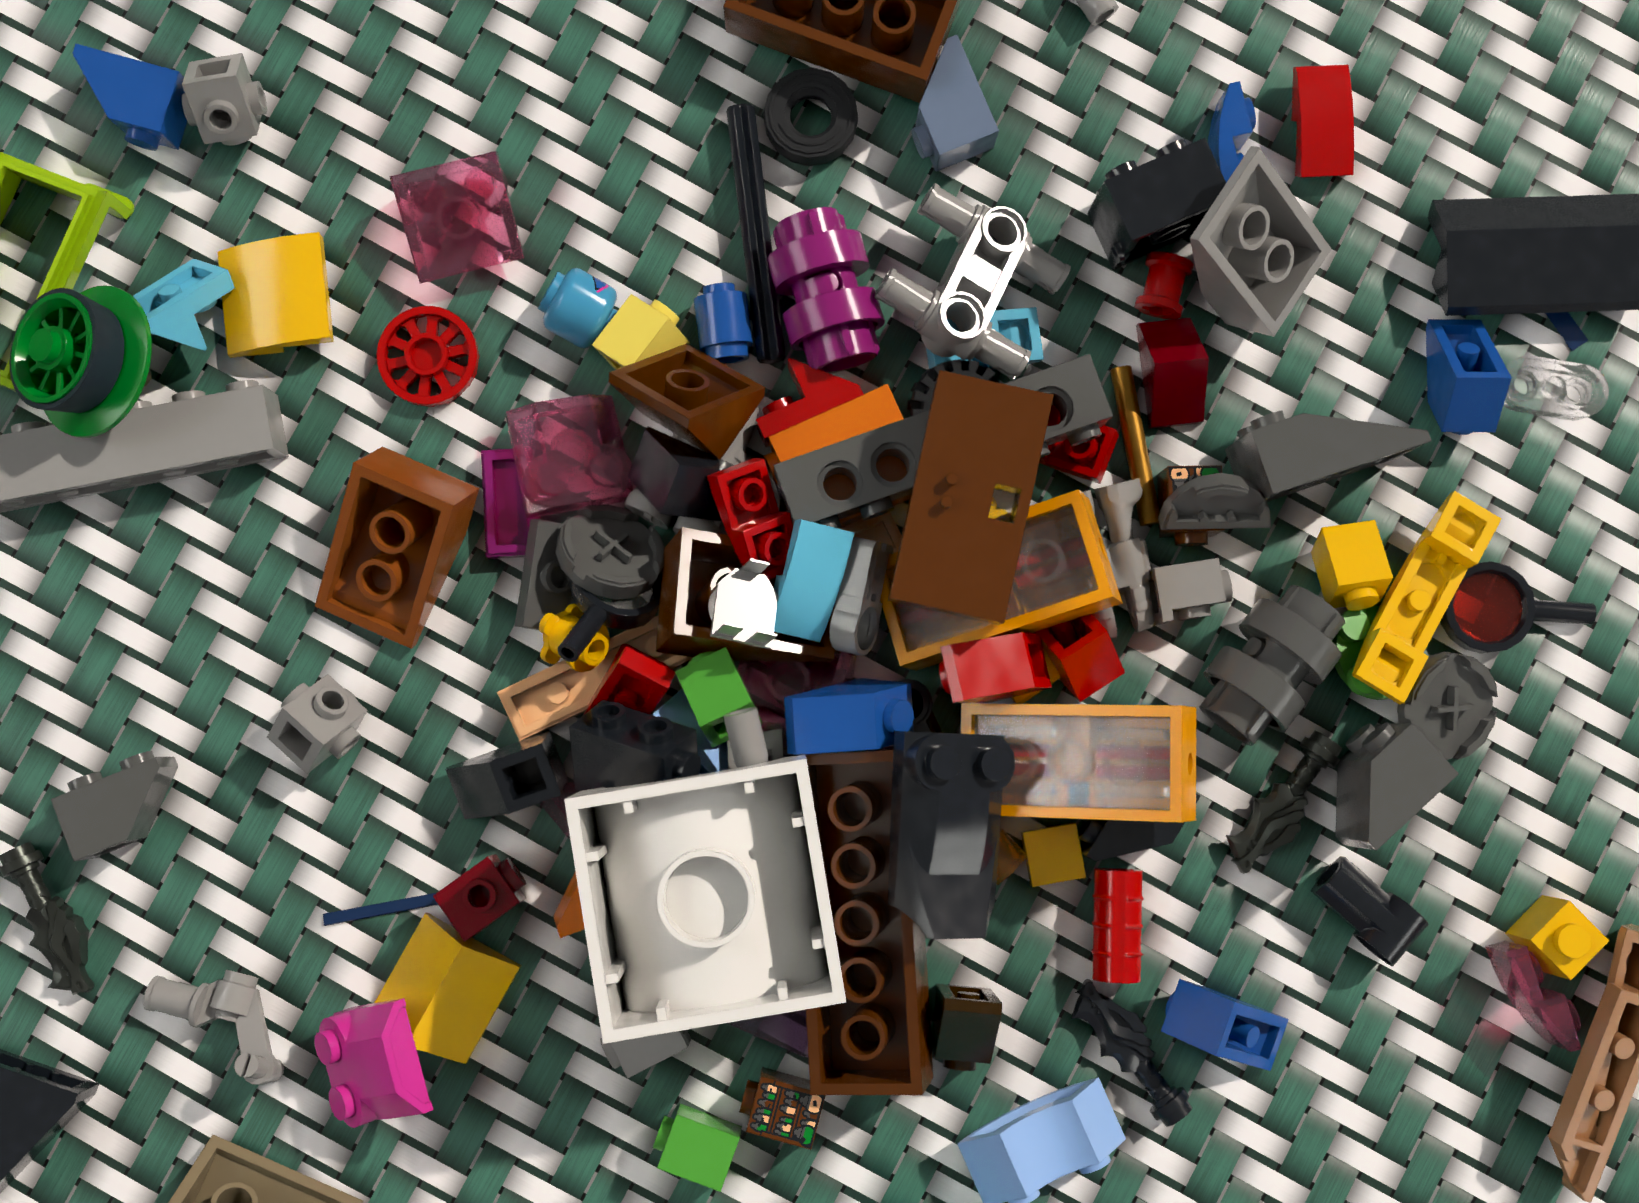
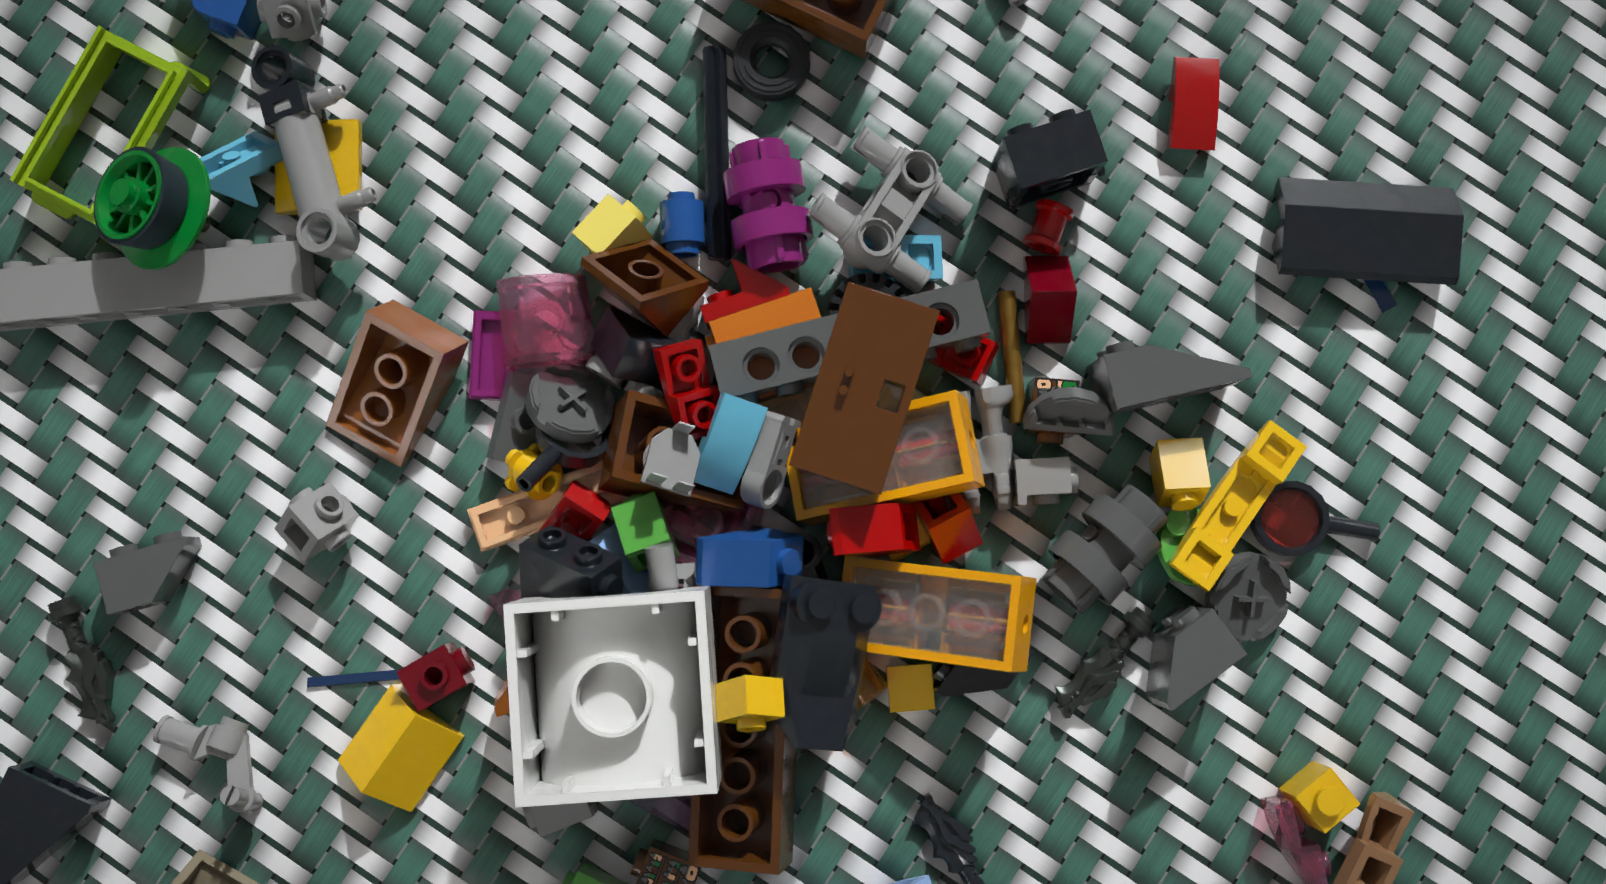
camera: 10 degrees right, 0 degrees up
dark pink slope [314,998,433,1128] -> none
red wheel [377,306,480,407] -> none
clear pink slope [390,151,525,284] -> none
black slope [445,731,569,820] -> none
dark azure head [538,268,617,348] -> none
sand blue slope [911,35,999,172] -> none
dark brown slope [931,983,1002,1071] -> none
red axle [1091,868,1144,984] -> none
blue slope [1161,979,1289,1071] -> none
light grey slope [1190,146,1331,337] -> none
blue slope [1208,81,1256,183] -> none
black piece [1311,856,1429,966] -> none
blue slope [1426,319,1512,435] -> none
clear plate [1504,355,1609,421] -> none
none -> light grey piece [251,45,377,261]
none -> yellow plate [715,675,785,732]

